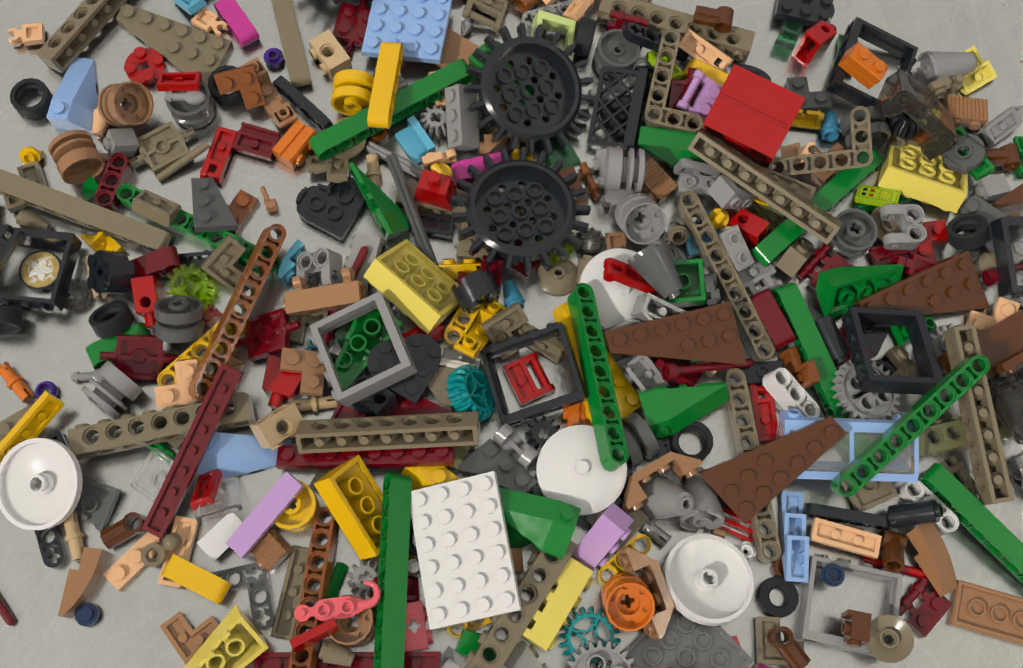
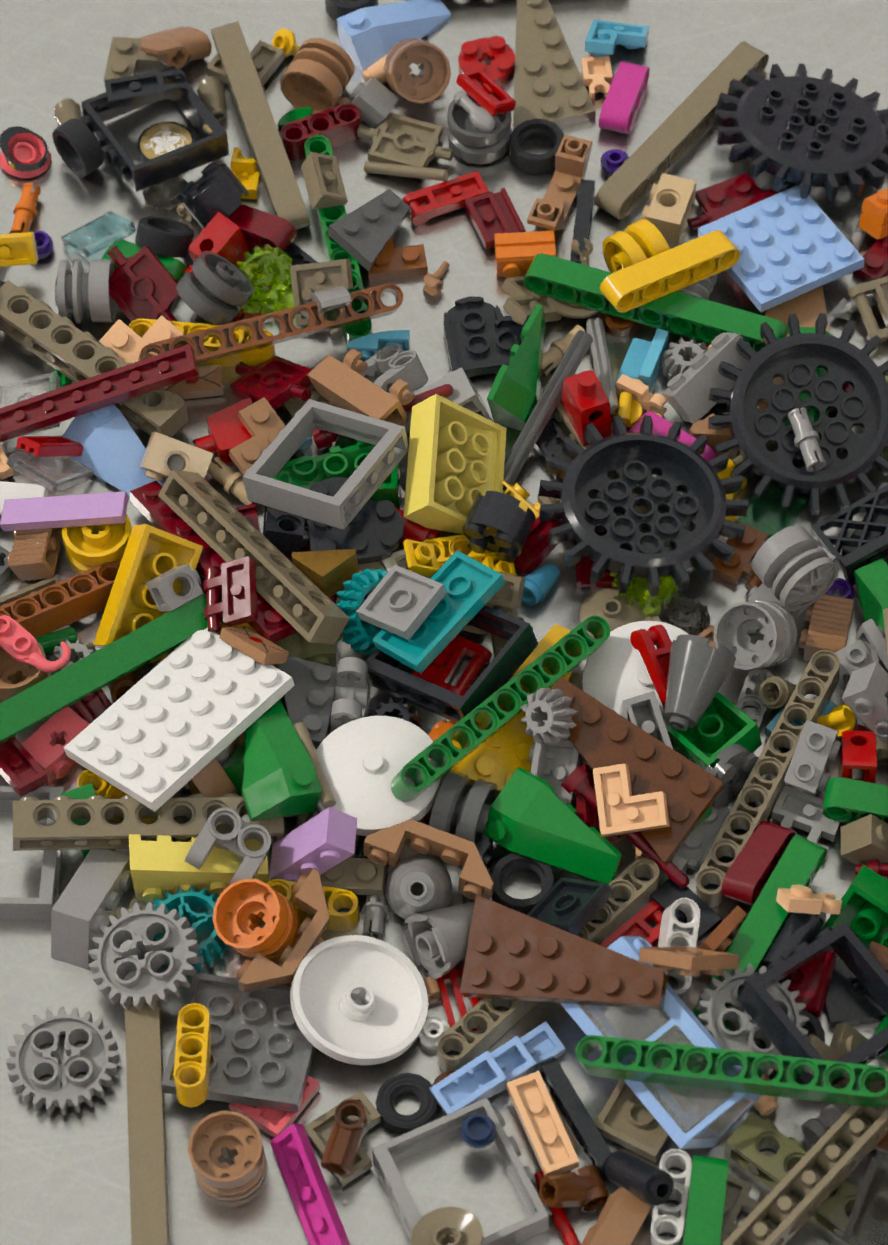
camera: 60 degrees right, 15 degrees down
dark orange plate [213,64,267,110] -> none
reddish brown brick [841,609,872,648] -> none
none -> clear light blue tile [60,211,137,258]
none -> light grey brick [146,565,203,612]
none -> light grey piece [185,807,271,885]
none -> dark red plate [203,556,258,632]
none -> medium nougat tile [219,626,289,665]
none -> pearl gold slope [292,549,359,598]
none -> dark tan bar [294,722,336,808]
none -> light grey slope [310,285,352,313]
none -> light grey plate [356,564,447,640]
none -> teal plate [372,551,506,673]
none -> light grey gear [520,688,578,745]
none -> black plate [527,877,614,935]
none -> dark tan hand [571,238,593,266]
none -> light nougat plate [593,763,670,837]
none -> medium nougat plate [639,946,739,976]
none -> light nougat plate [776,885,842,915]
none -> light grey pin [787,408,826,472]

